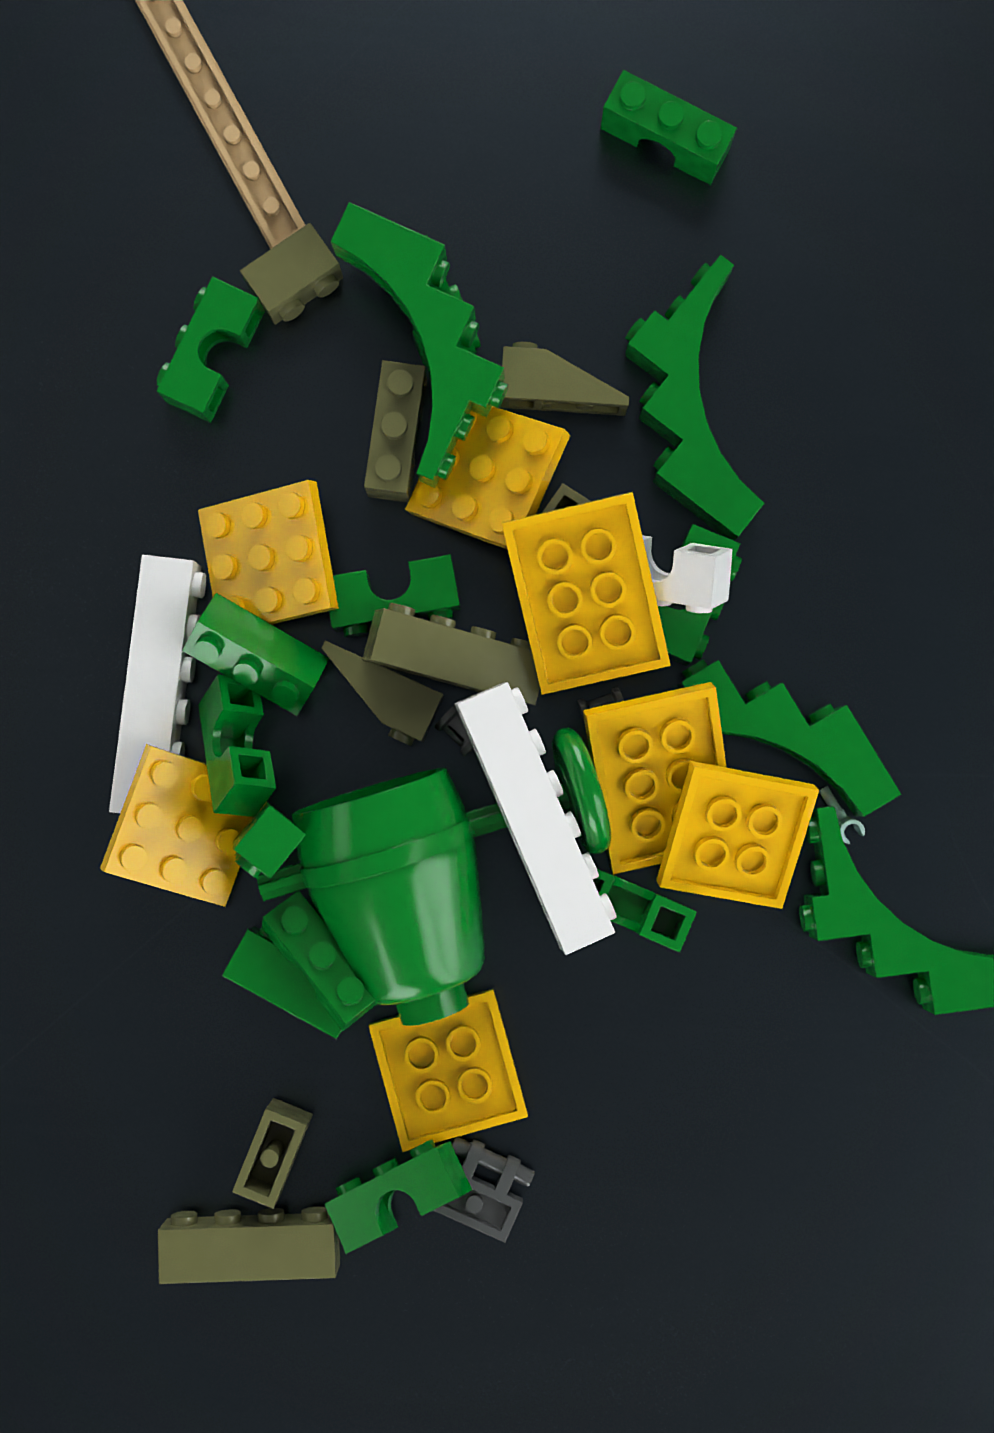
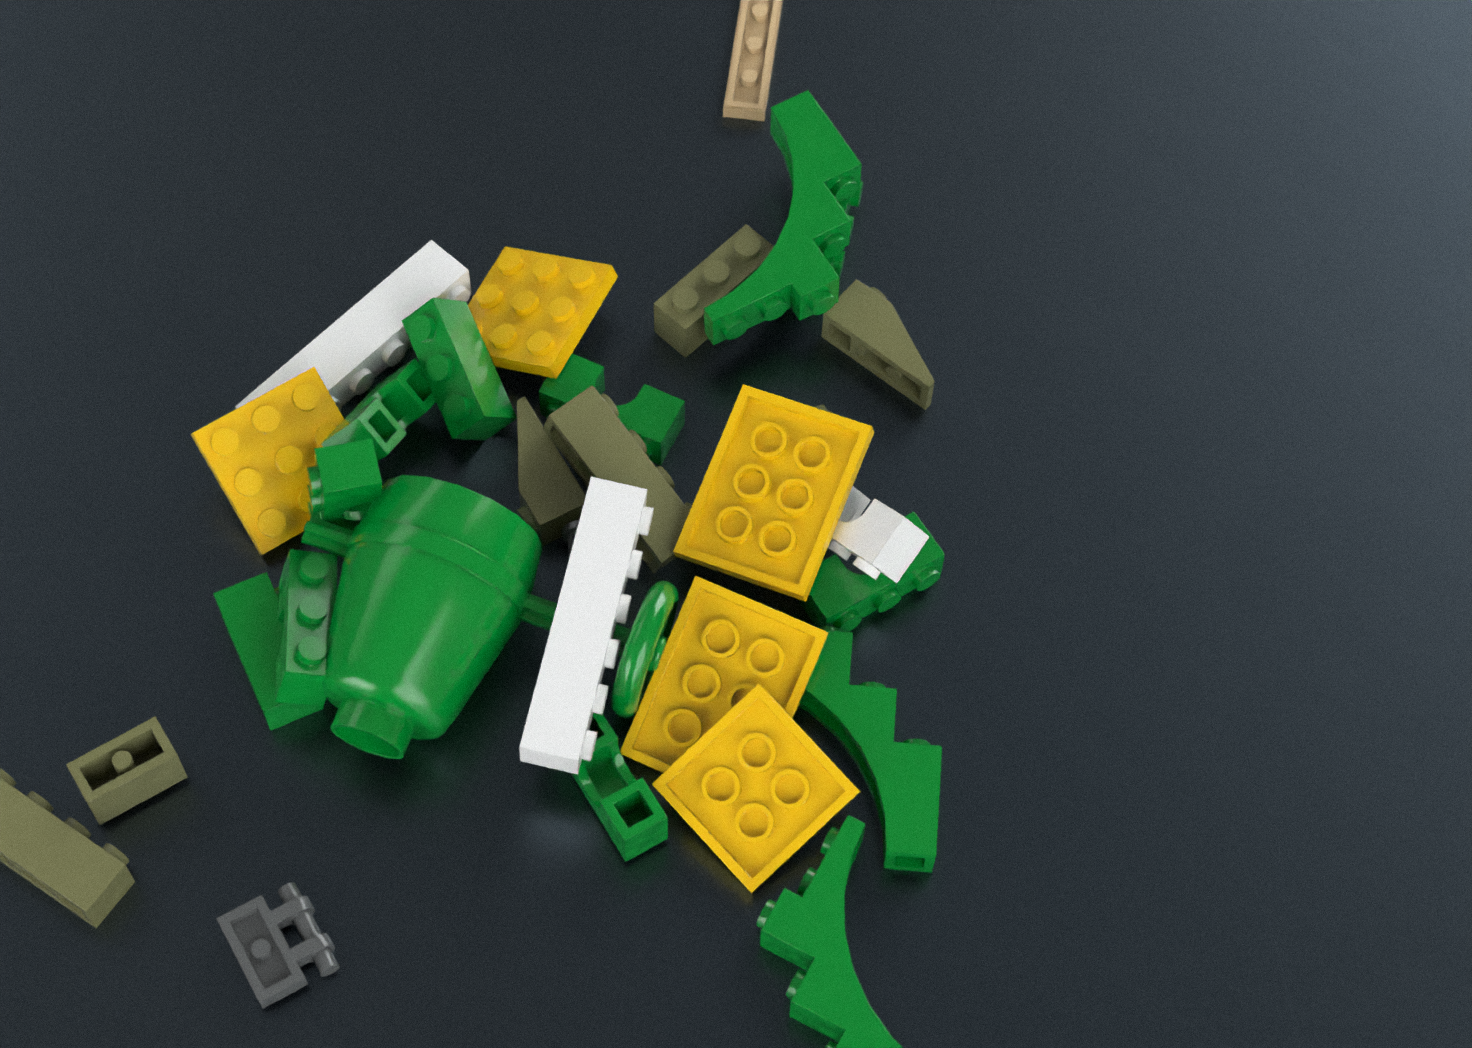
camera: 30 degrees right, 25 degrees down
green arch [157,276,265,423] -> none
olive brick [240,223,343,325] -> none
green arch [325,1139,472,1254] -> none
yellow plate [368,988,528,1152] -> none
yellow plate [405,406,570,550] -> none
green arch [600,70,737,185] -> none
green arch [625,255,764,541] -> none
light aqua hand [819,786,865,844] -> none

